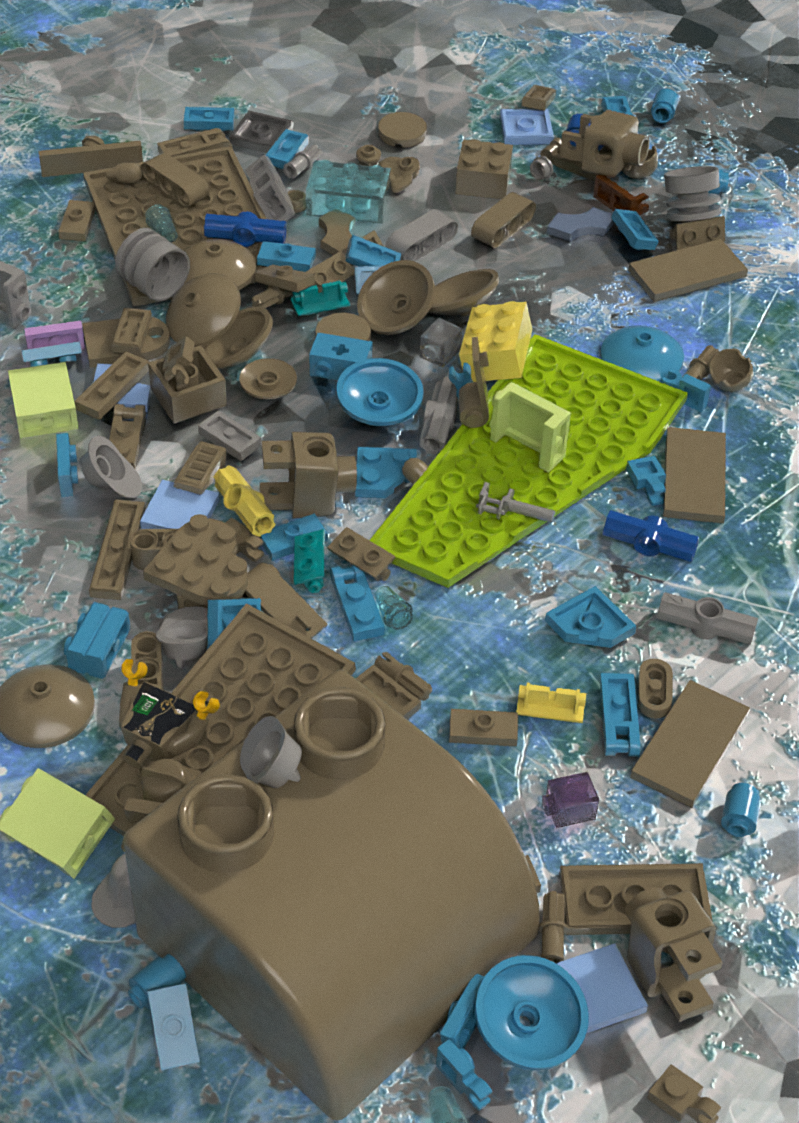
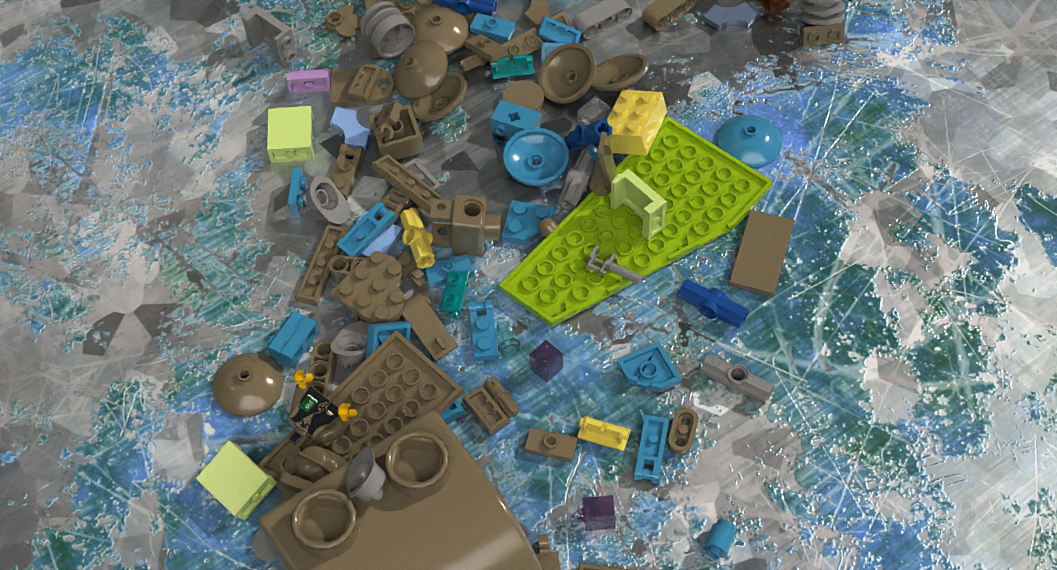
camera: 15 degrees right, 10 degrees up
dark azure plate [22,341,82,367] -> none
dark tan plate [74,351,150,420] -> none
dark tan dish [239,358,297,399] -> none
dark tan hinge [327,527,395,581] -> none
dark azure plate [611,209,659,250] -> none
dark azure plate [626,456,666,506] -> none
dark tan tile [628,239,748,302] -> none
dark tan tile [630,680,750,808] -> none
dark azure plate [661,369,711,412] -> none
dark tan axle [682,345,719,380] -> none
dark tan hair [709,348,754,393] -> none
none -> dark tan plate [325,5,362,37]
none -> dark azure plate [336,201,397,257]
none -> dark tan tile [371,154,446,214]
none -> clear purple brick [529,340,563,383]
none -> blue piece [564,120,612,151]

